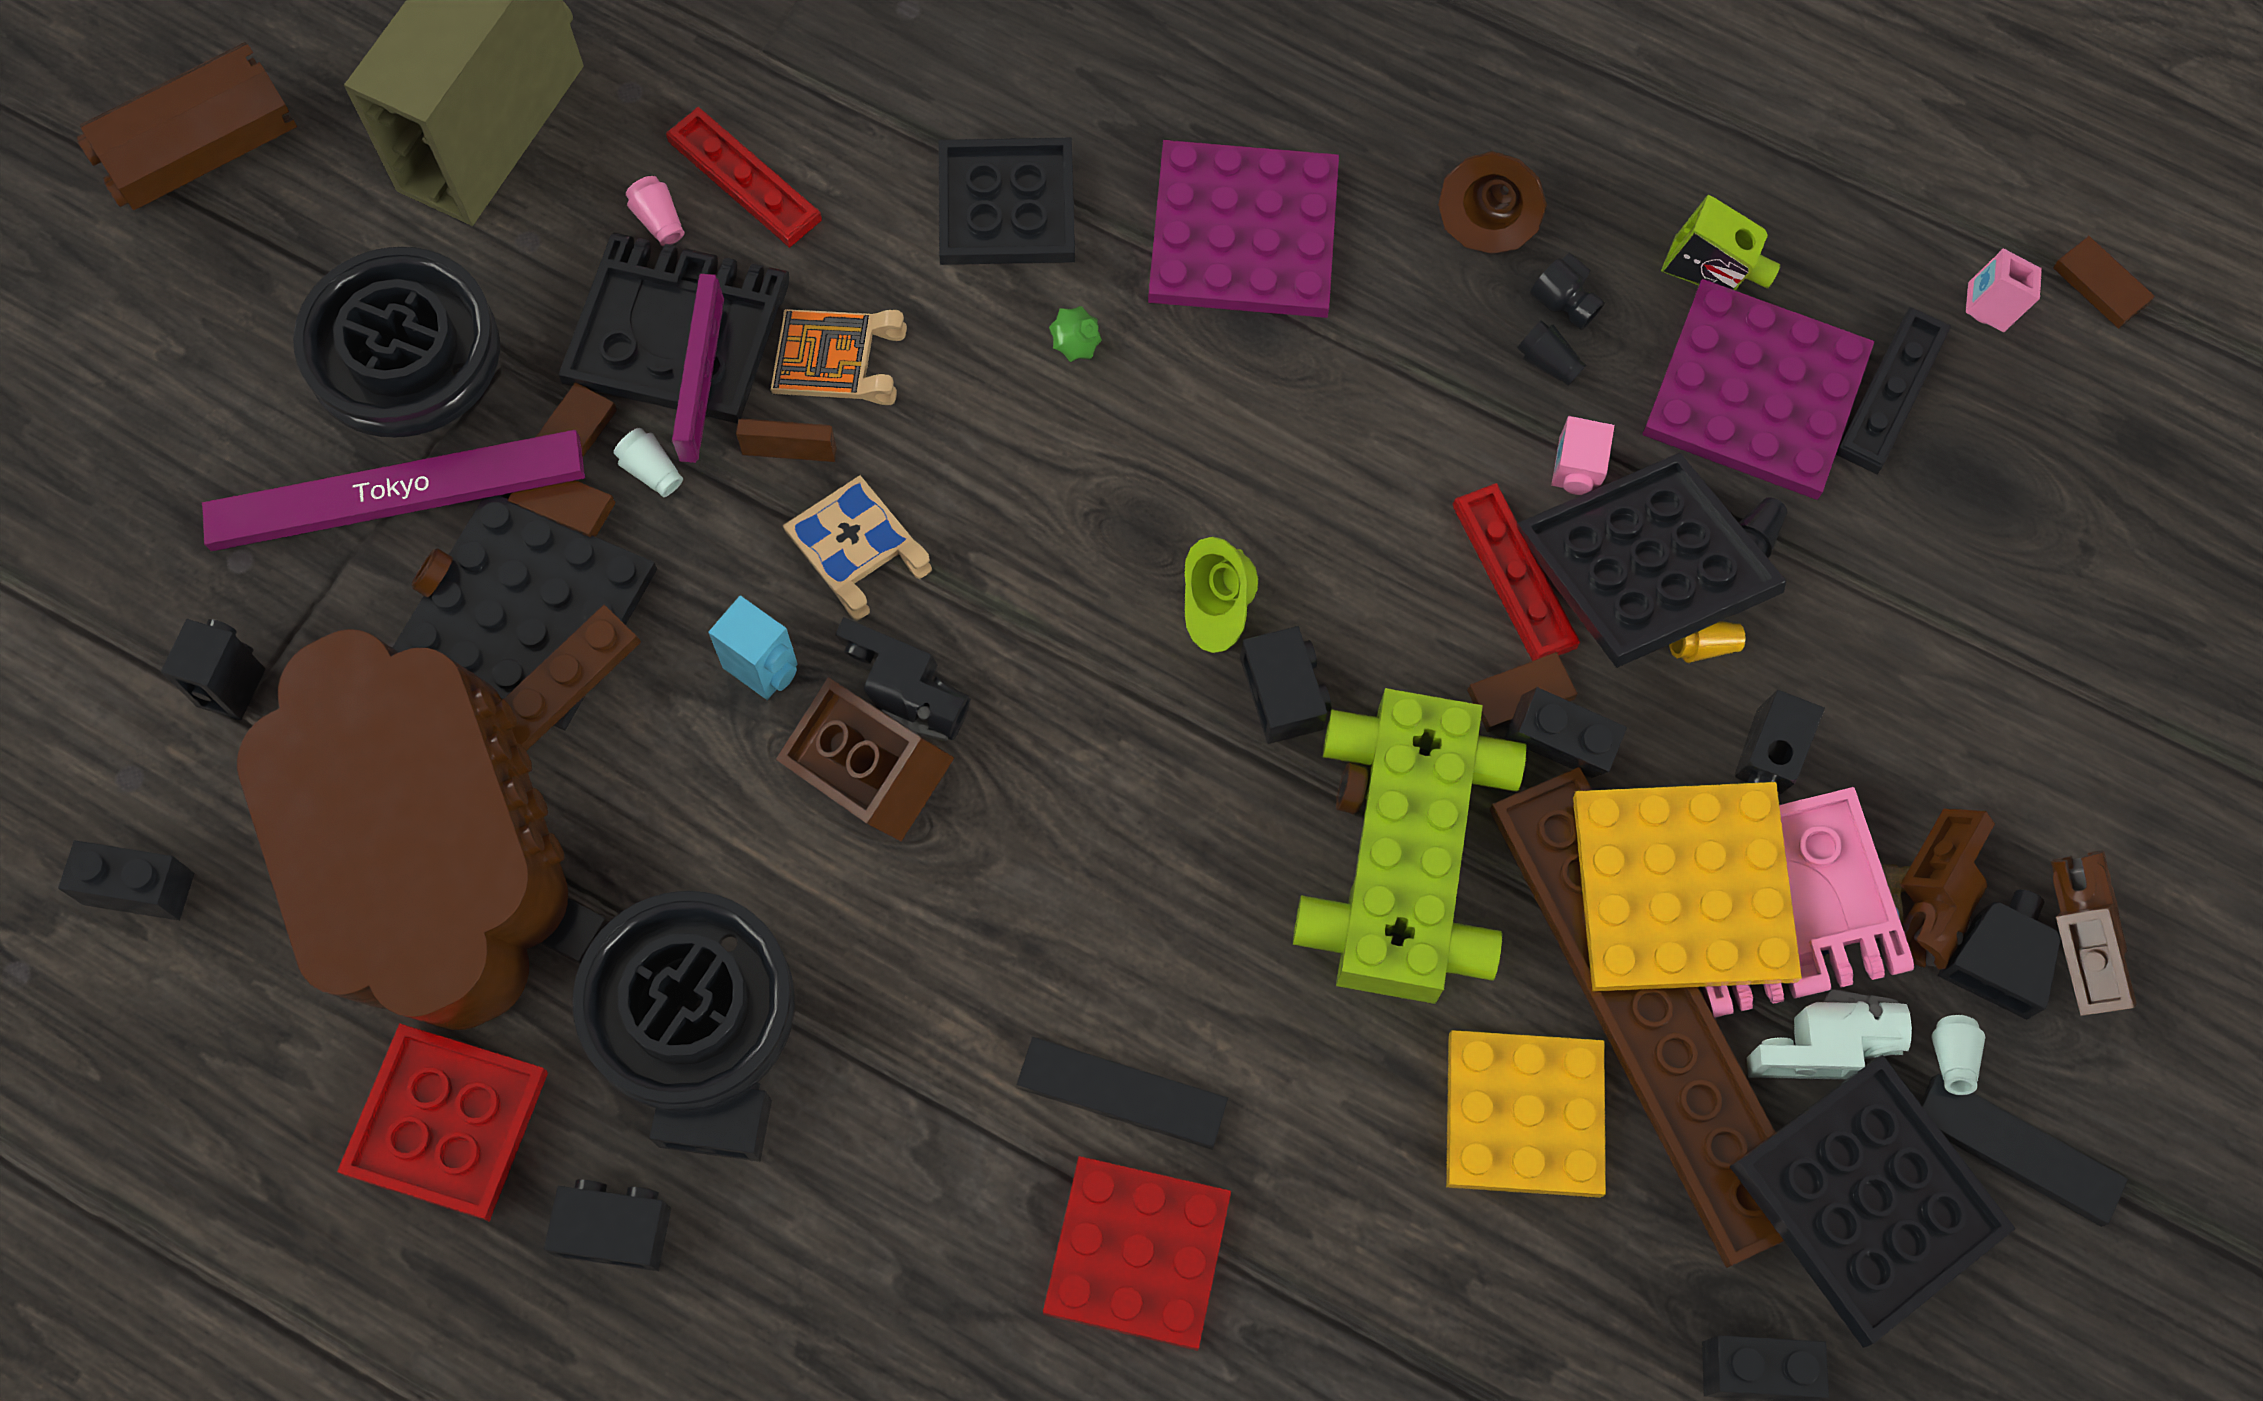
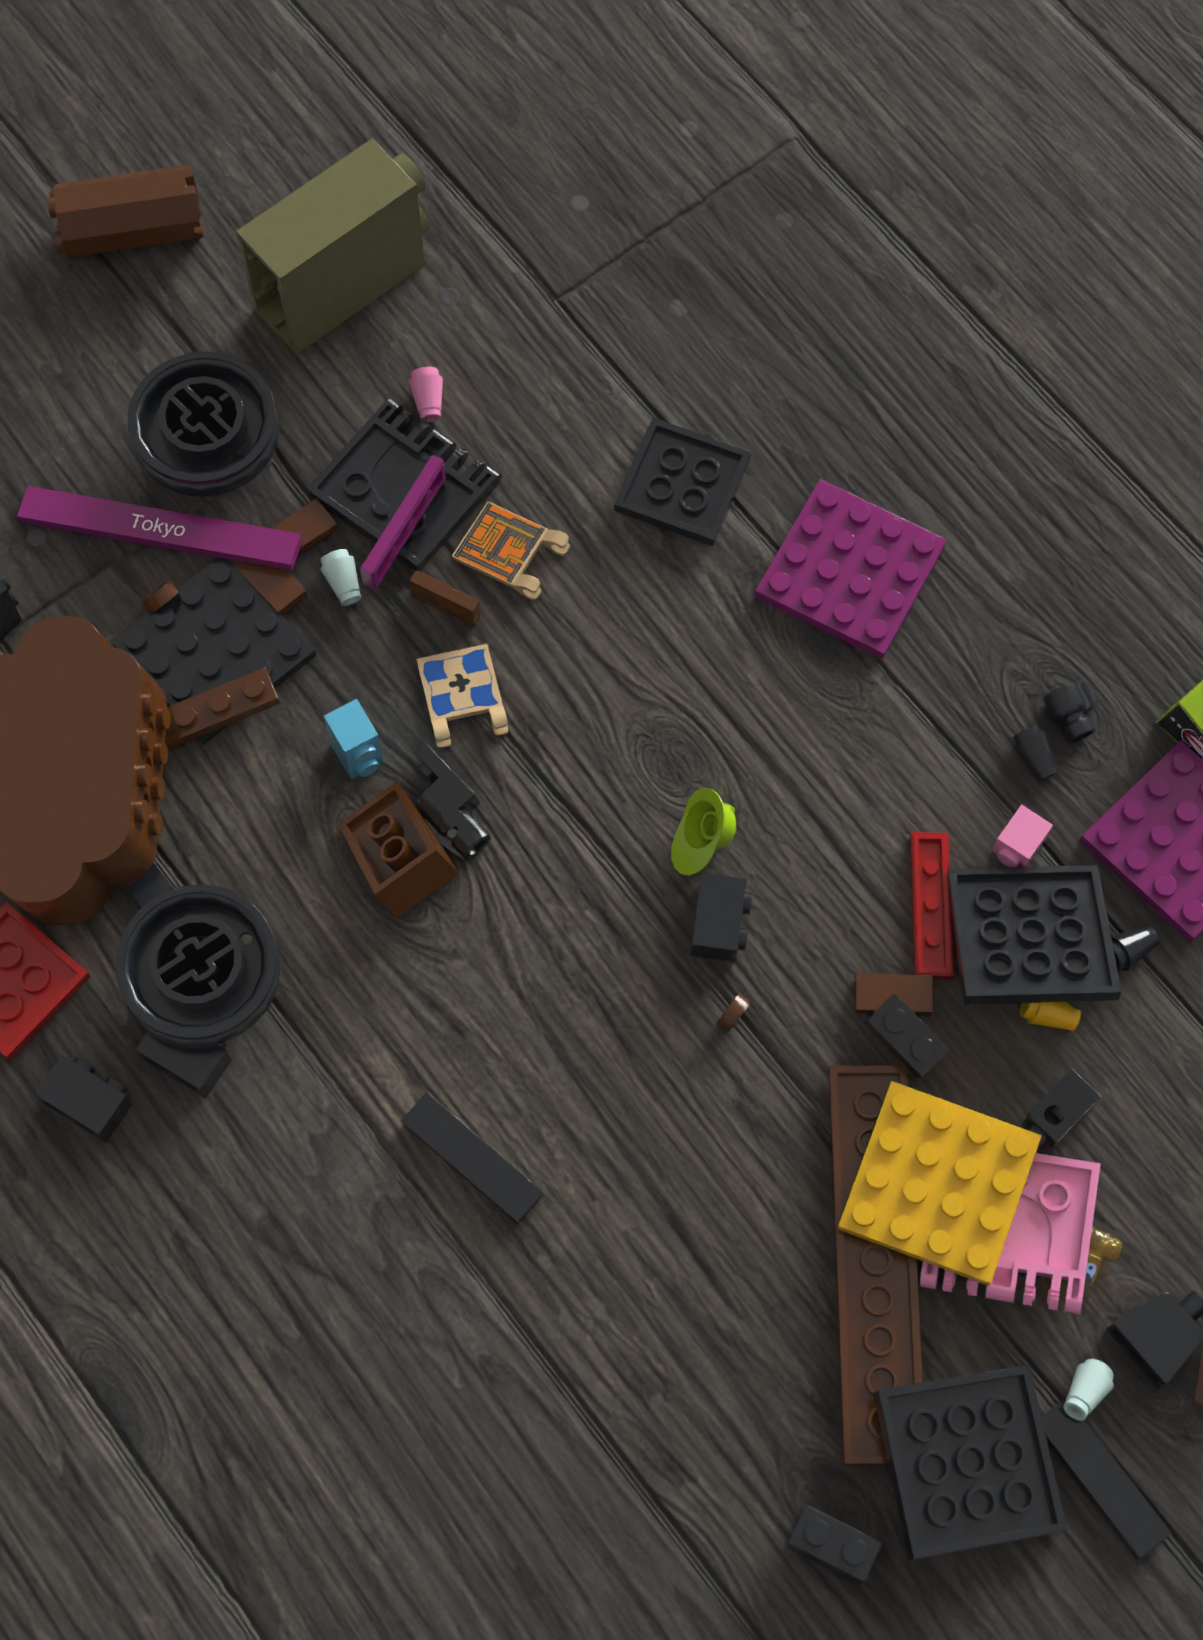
camera: 25 degrees right, 0 degrees up
red tile [666,107,822,248] -> none
red plate [1043,1156,1231,1351] -> none
bright green piece [1049,306,1102,362] -> none
lime piece [1293,688,1526,1004] -> none
reddish brown hat [1438,151,1547,253] -> none
yellow plate [1446,1030,1606,1198] -> none
light aqua plate [1747,989,1912,1080] -> none
reddish brown plate [1901,808,1995,970] -> none

